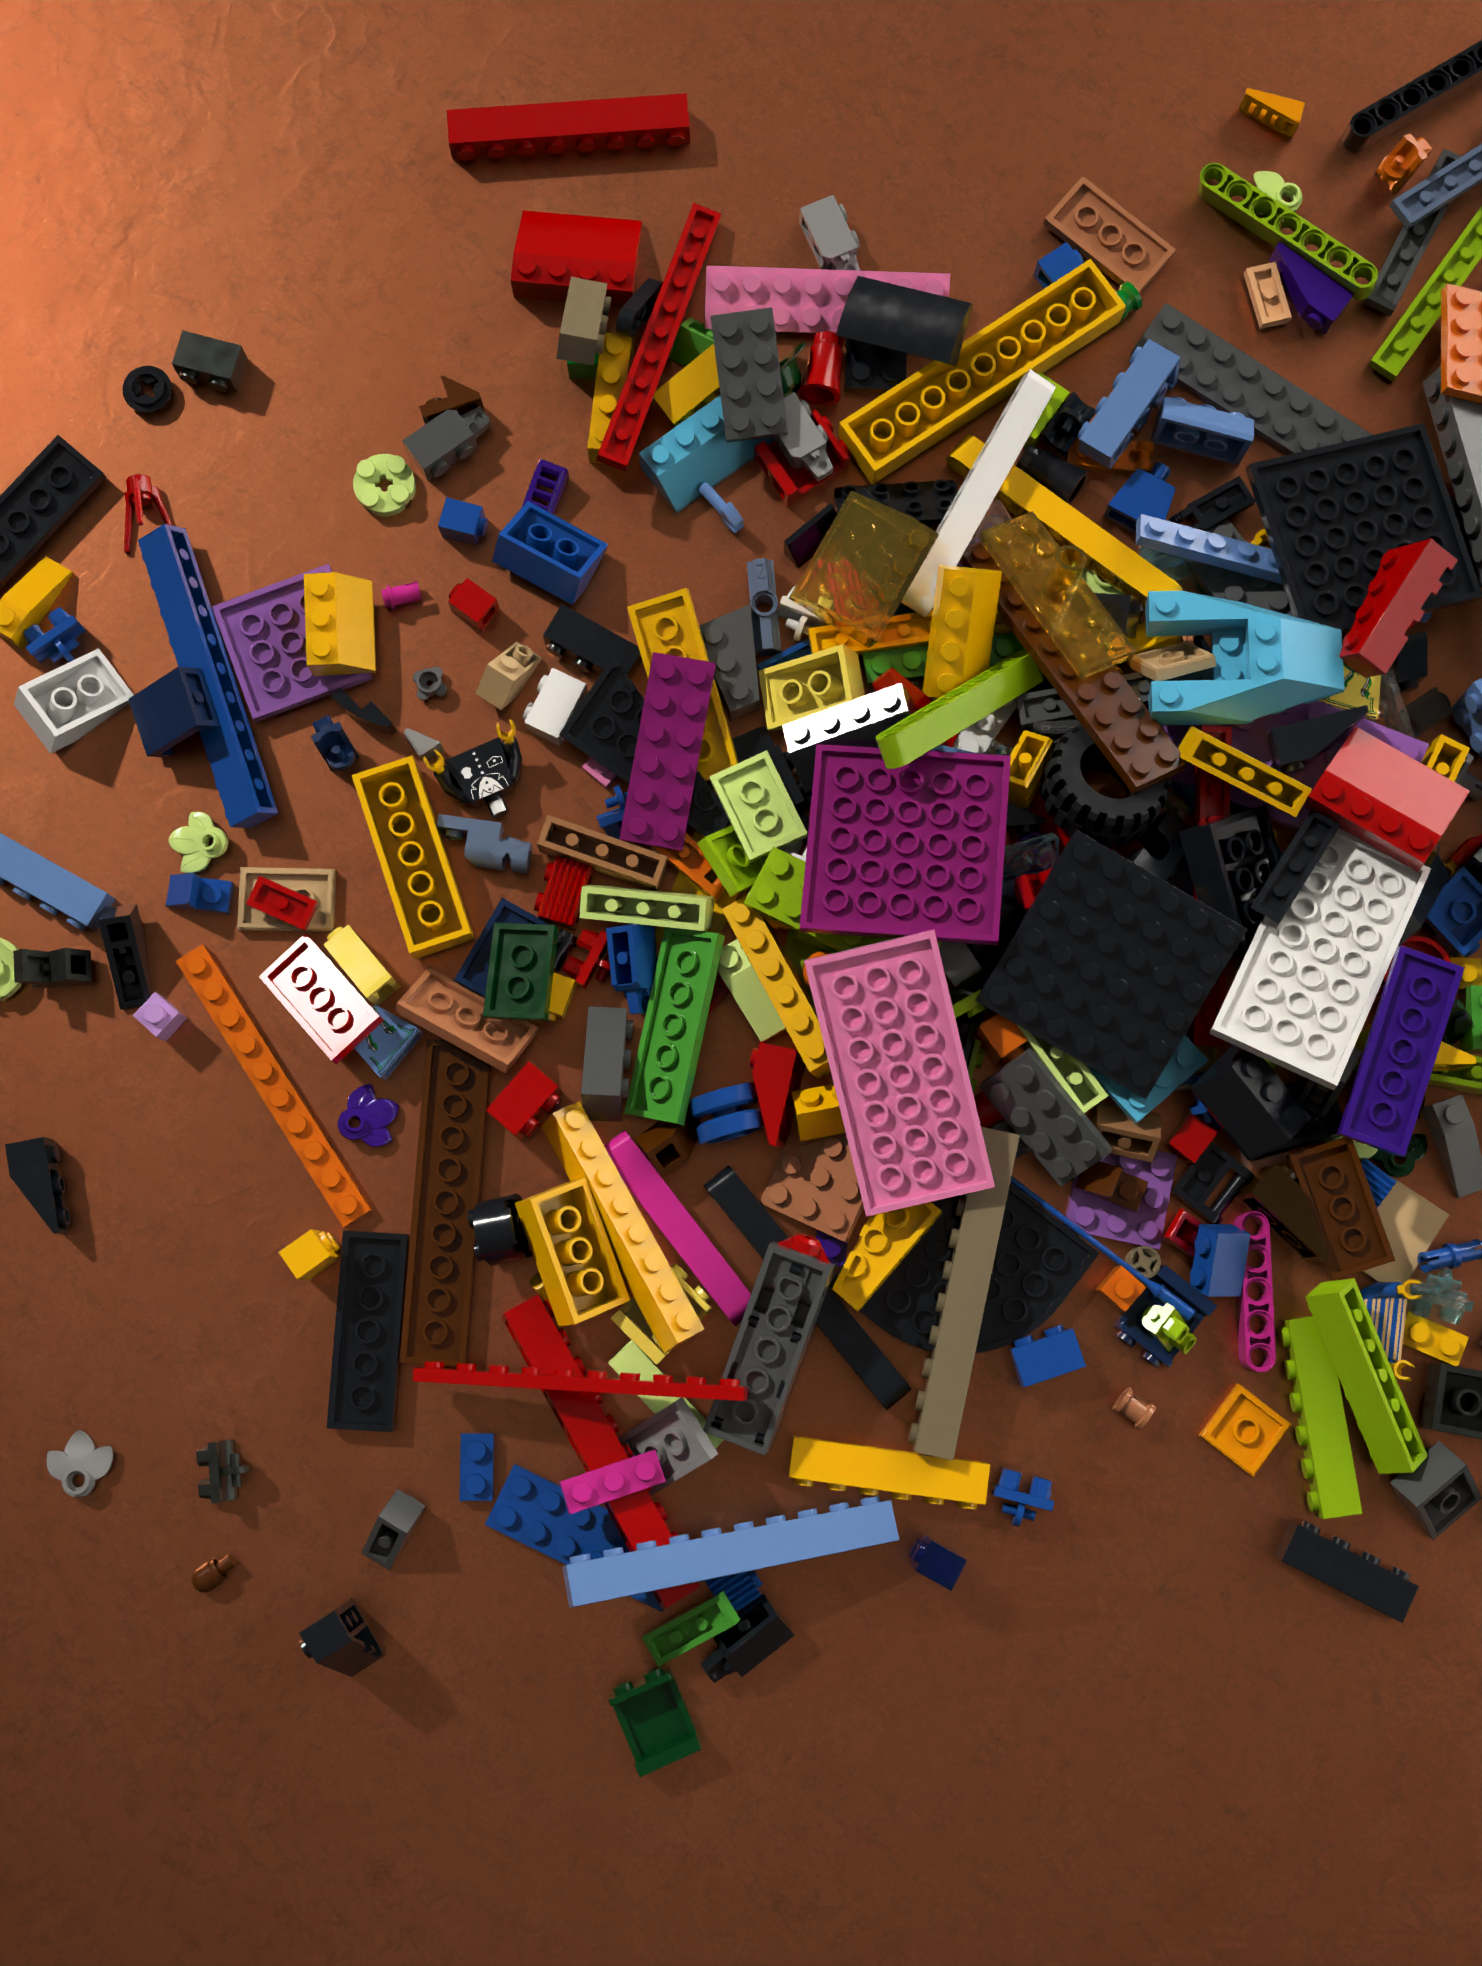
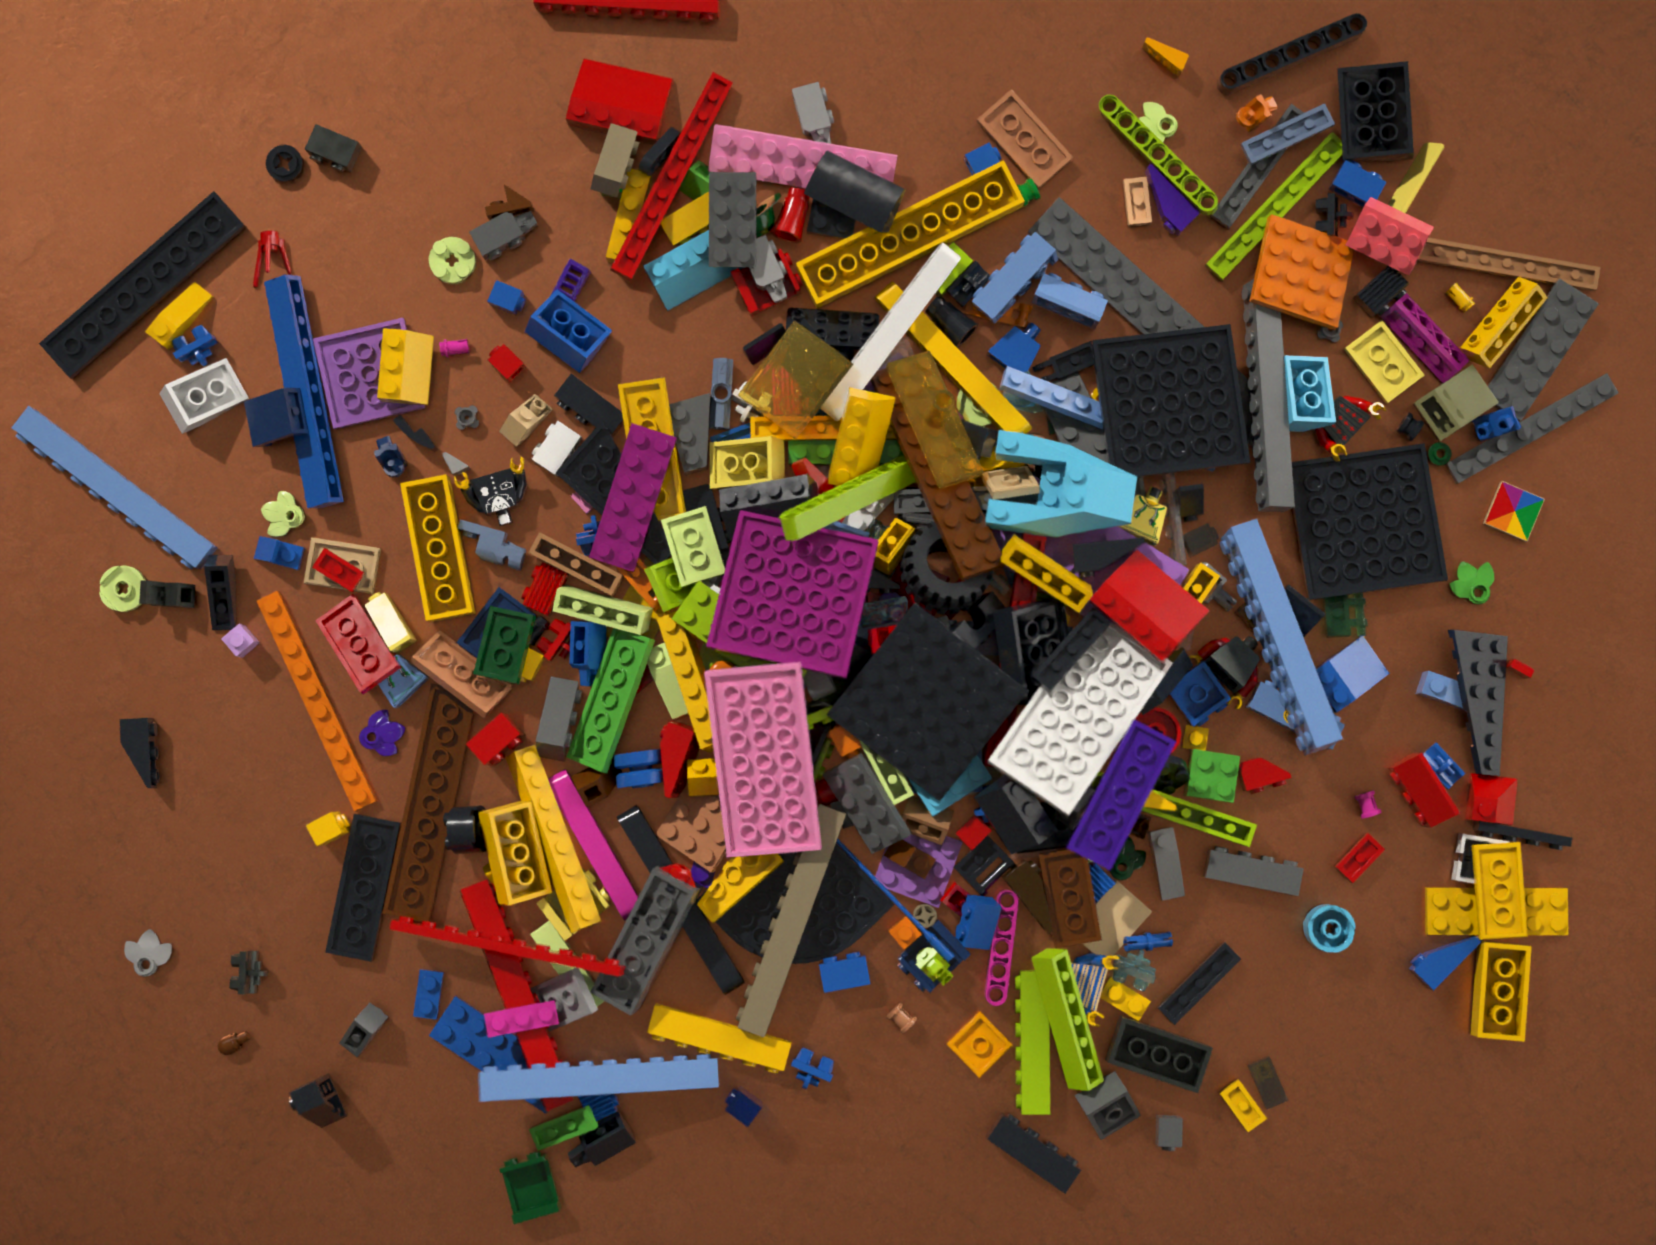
camera: 10 degrees right, 5 degrees up
medium blue bar [699,483,744,533] -> none
red wedge [1339,539,1458,678] -> none

